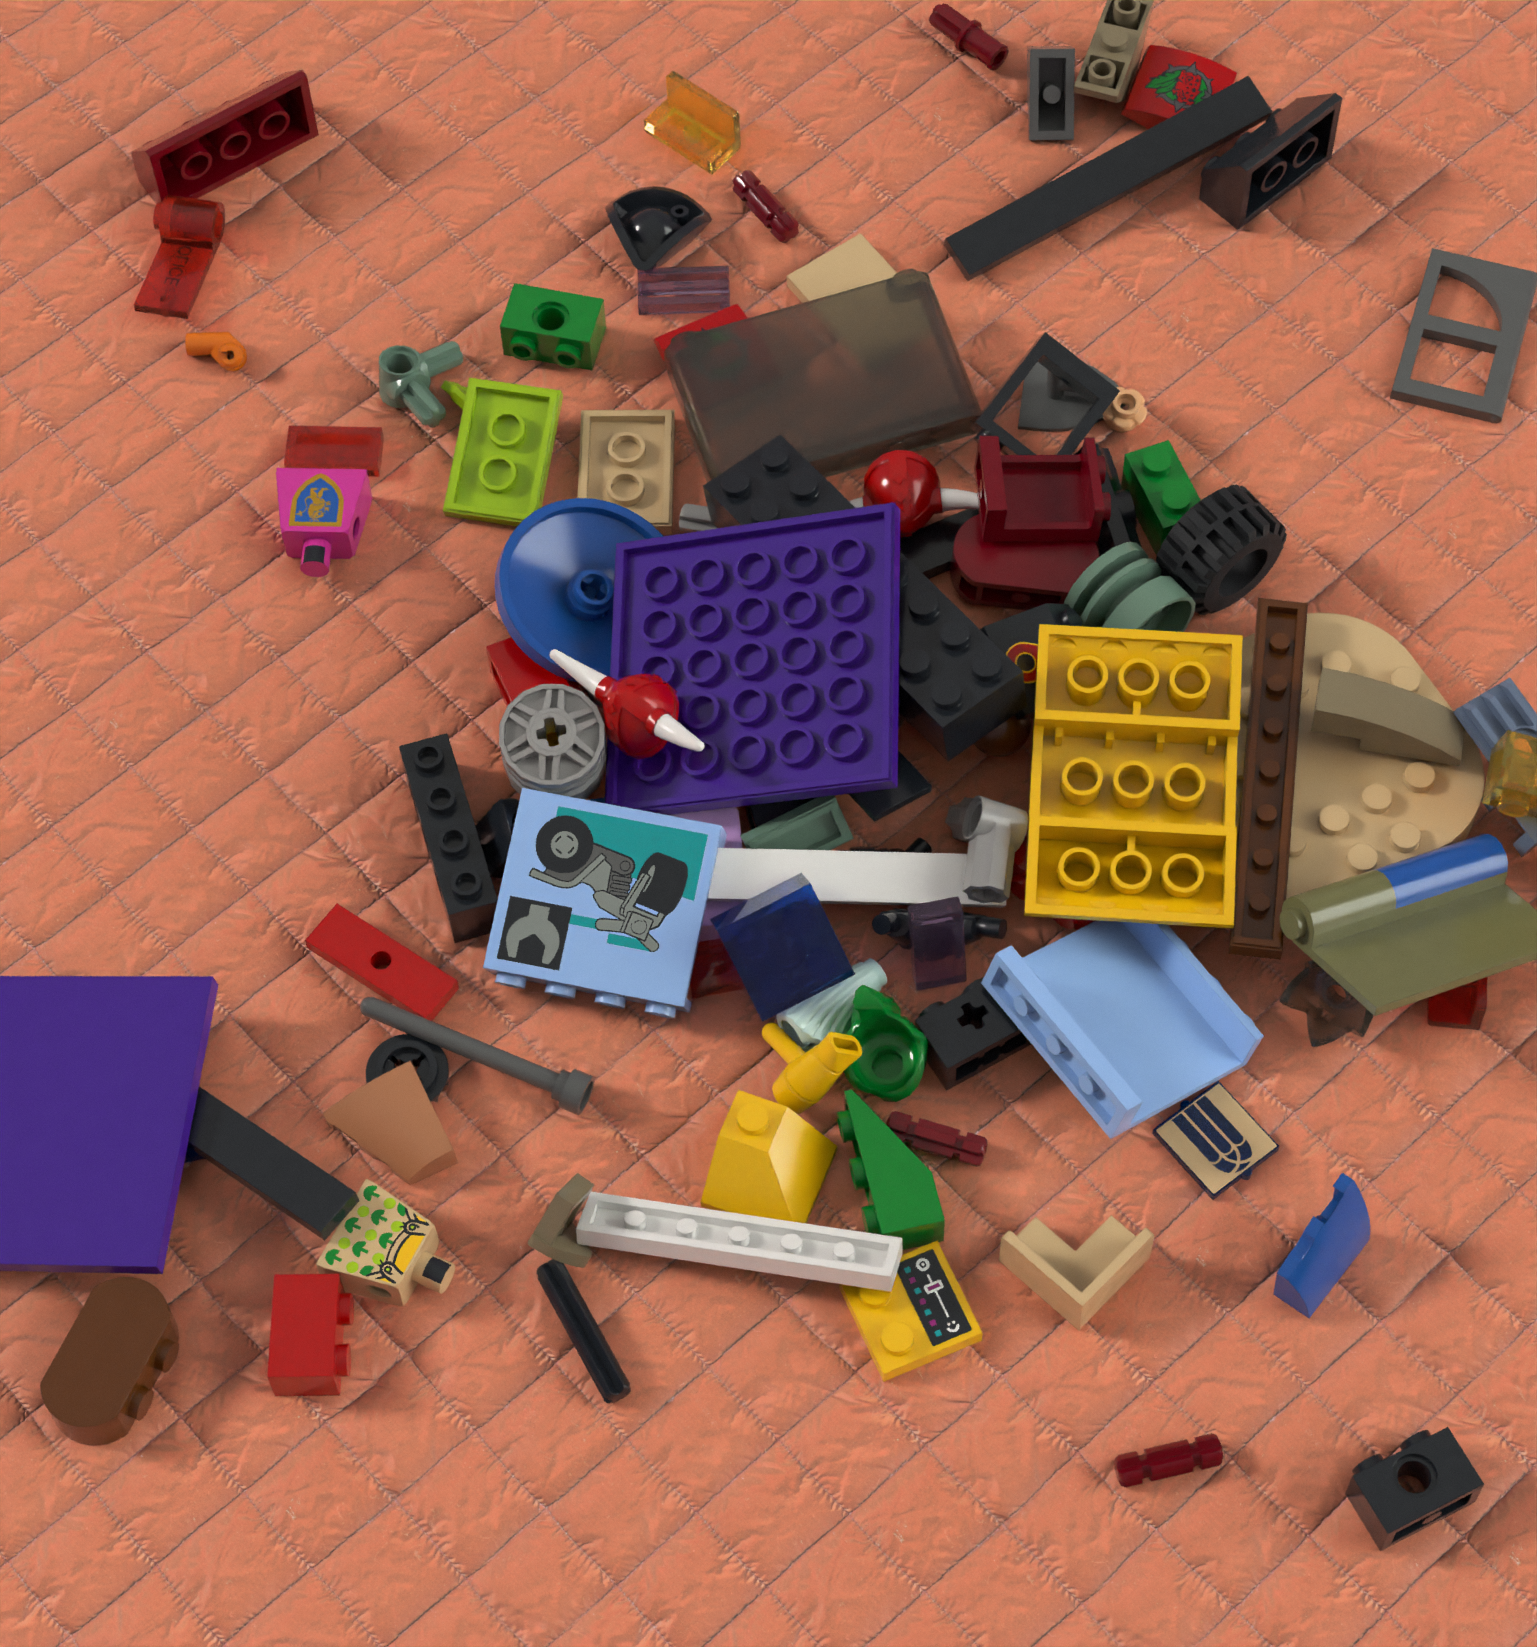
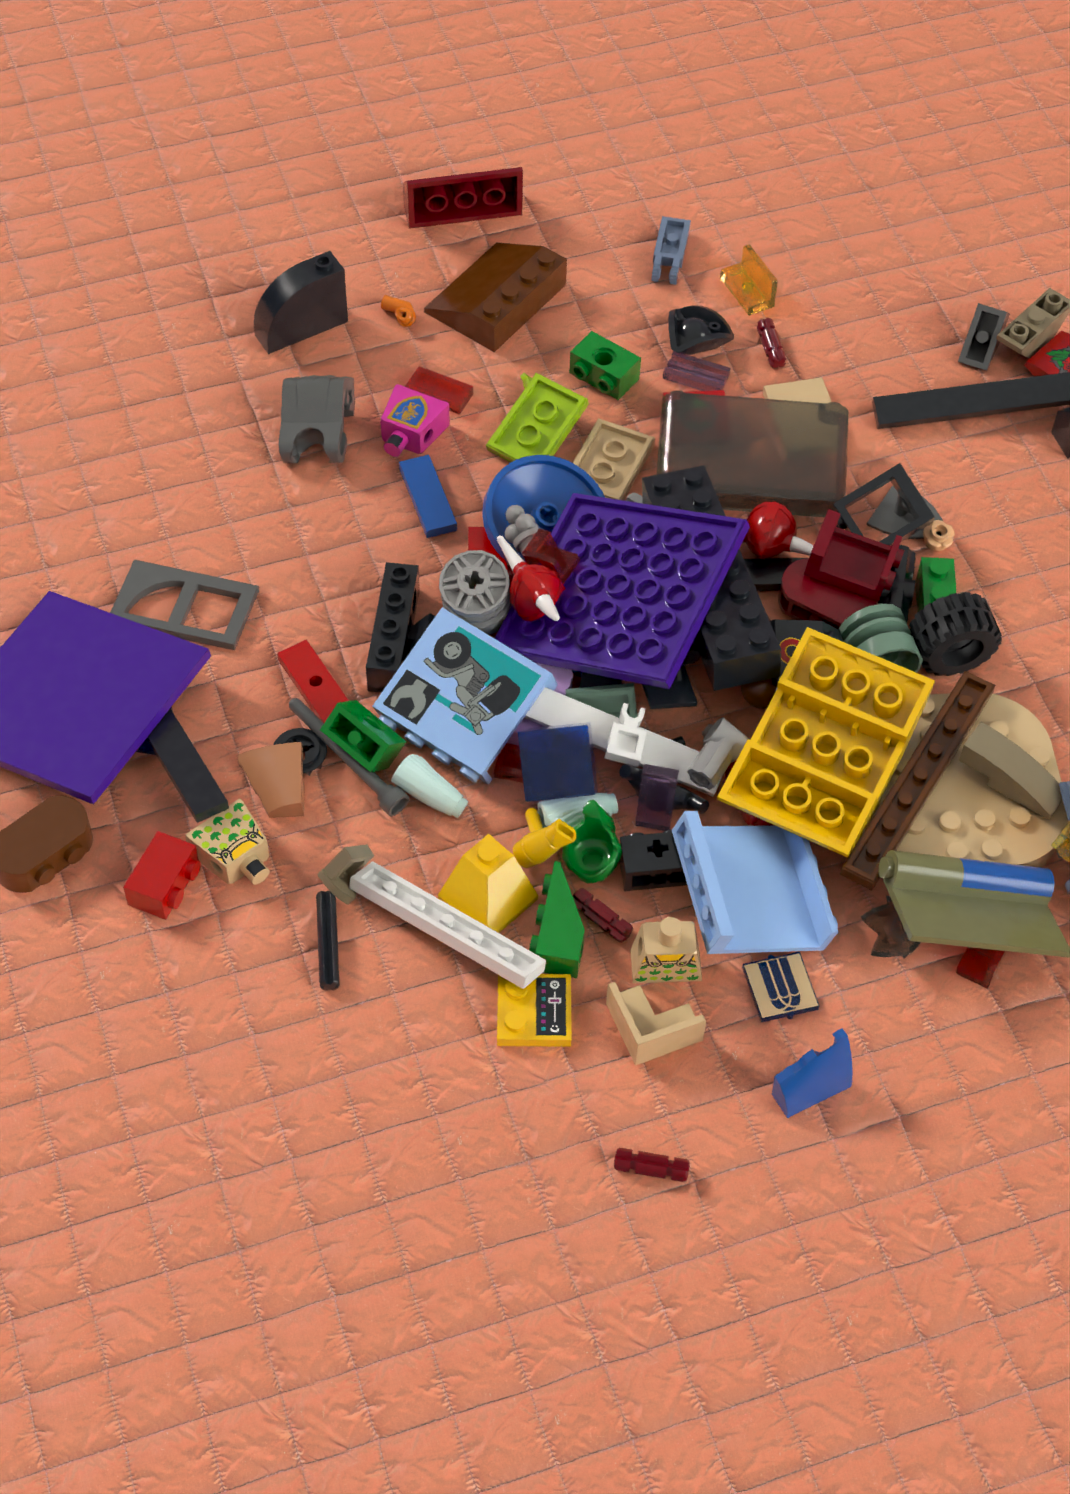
camera: 20 degrees right, 5 degrees down
clear red door [134,194,225,319] -> none
sand green axle [379,341,463,428] -> none
dark red axle [929,4,1009,71] -> none
black brick [1345,1427,1484,1551] -> none
none -> dark grey window [110,560,259,650]
none -> black brick [254,251,348,354]
none -> dark grey piece [278,375,355,463]
none -> green brick [320,700,407,772]
none -> light aqua piece [391,754,469,818]
none -> blue tile [399,455,457,538]
none -> reddish brown slope [424,242,567,352]
none -> light grey piece [504,505,546,557]
none -> clear red panel [522,528,580,584]
none -> white plate [604,703,647,767]
none -> tan torso [630,917,702,983]
none -> sand blue hinge [651,216,691,285]

